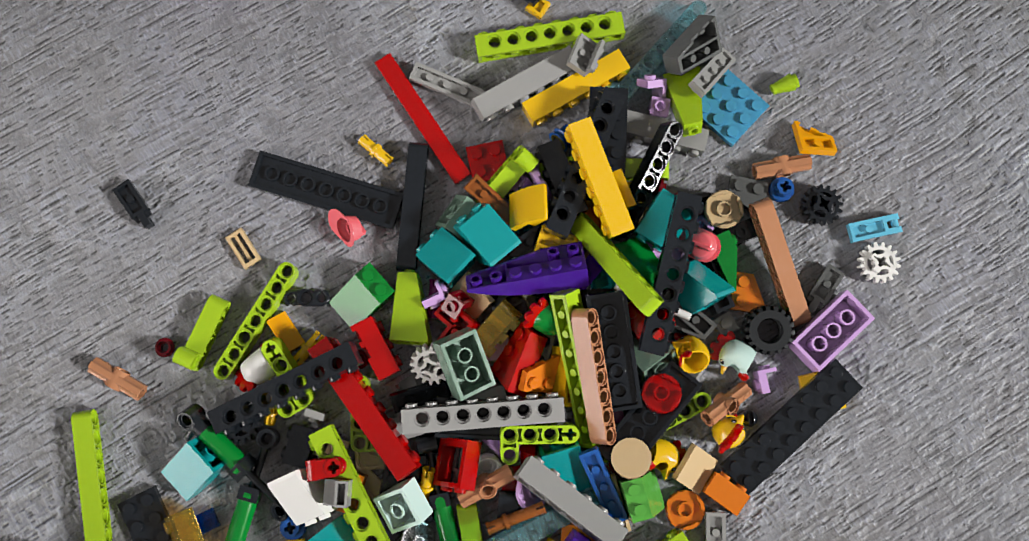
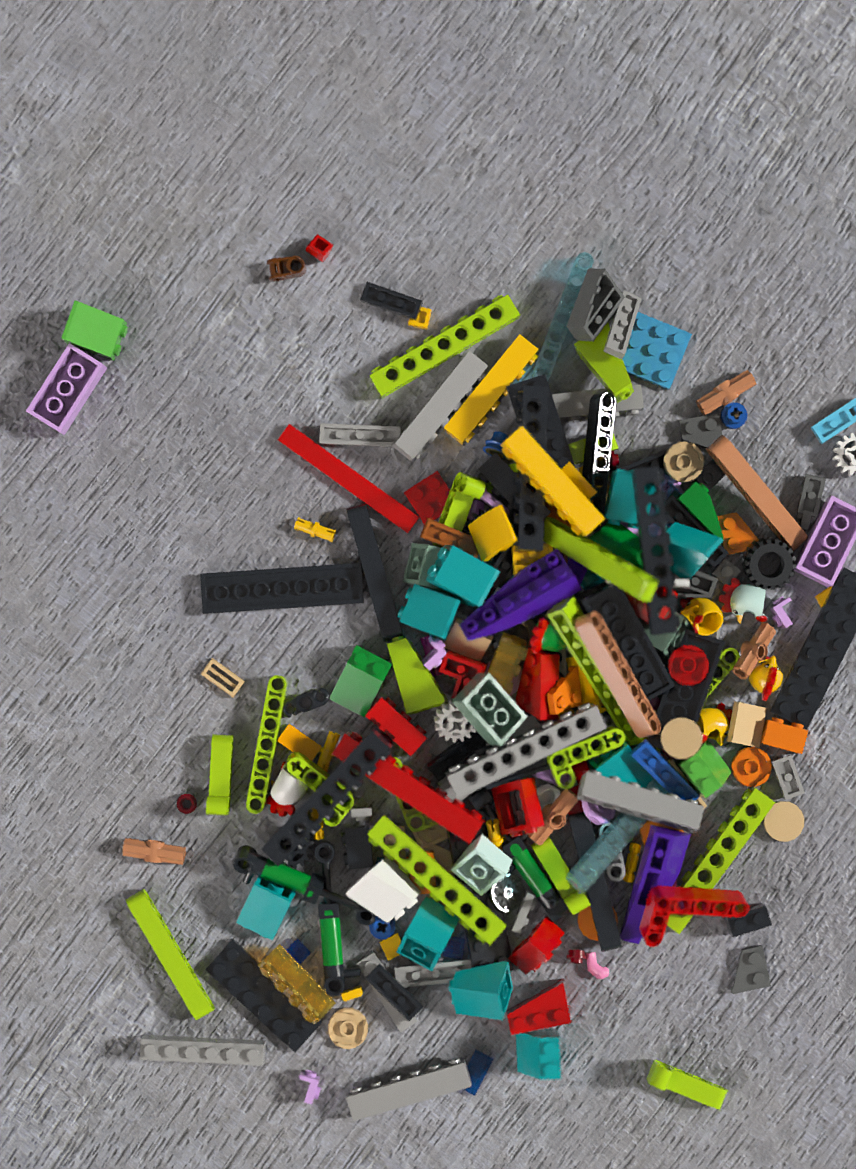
camera: 20 degrees left, 5 degrees up
black hinge [112,179,155,230] -> none
red piece [305,456,347,482] -> none
light grey piece [323,478,353,508] -> none
coral piece [328,209,366,247] -> none
dark red bracket [441,289,475,320] -> none
dark orange pin [485,500,547,536] -> none
light grey bracket [566,33,605,77] -> none
lavender bracket [637,74,667,98] -> none
lavender bracket [648,96,671,118] -> none
coral piece [678,227,721,262] -> none
black hinge [743,411,758,427] -> none
lime cone [770,73,800,95] -> none
light orange wing [791,121,837,156] -> none
black gear [800,184,844,226] -> none

